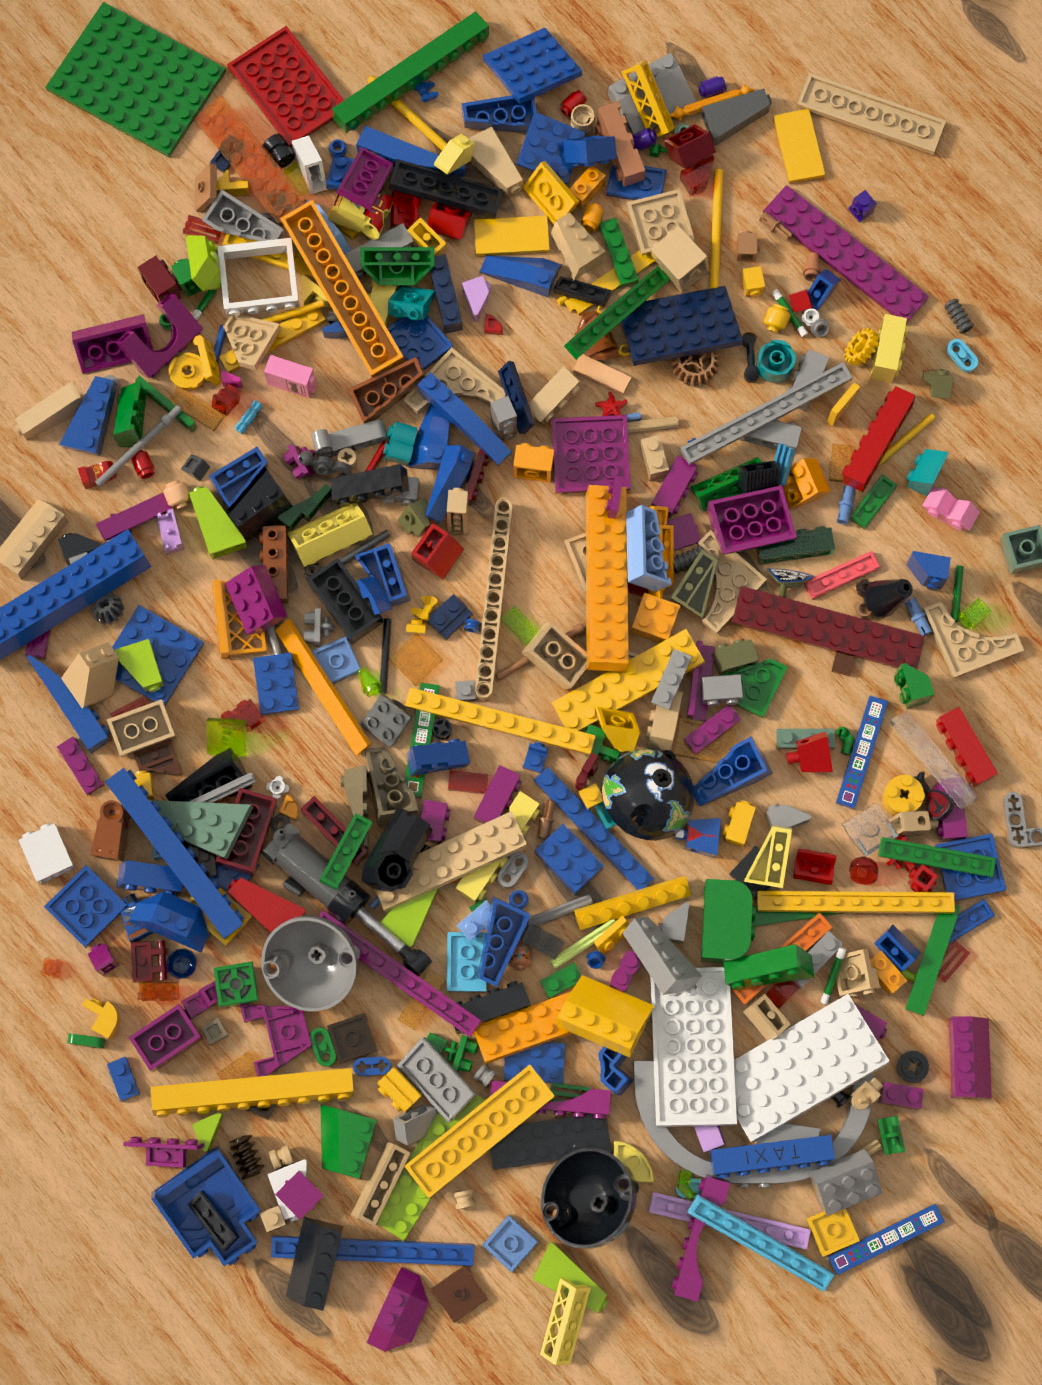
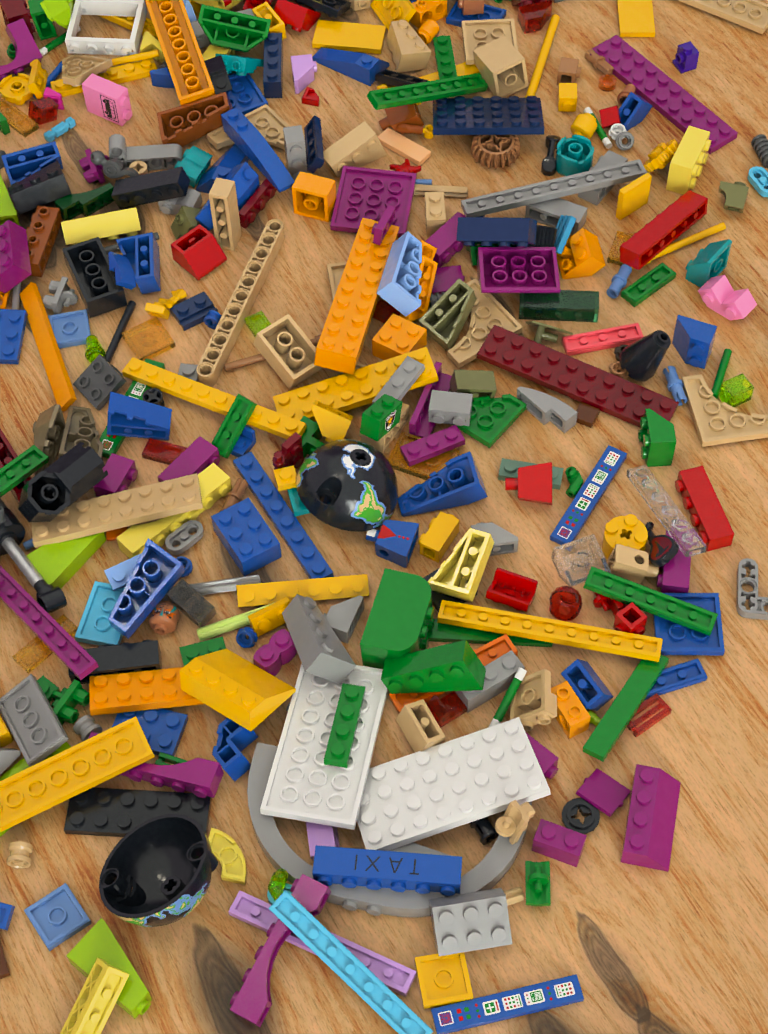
camera: 15 degrees right, 20 degrees down
none -> black slope [204,55,233,95]
none -> green tile [211,394,257,459]
none -> green plate [324,683,365,768]
none -> green brick [360,394,402,442]
none -> dark blue brick [456,217,537,248]
none -> light grey slope [516,386,578,433]
none -> magenta piece [576,768,631,817]
none -> clear orange tile [598,75,617,92]

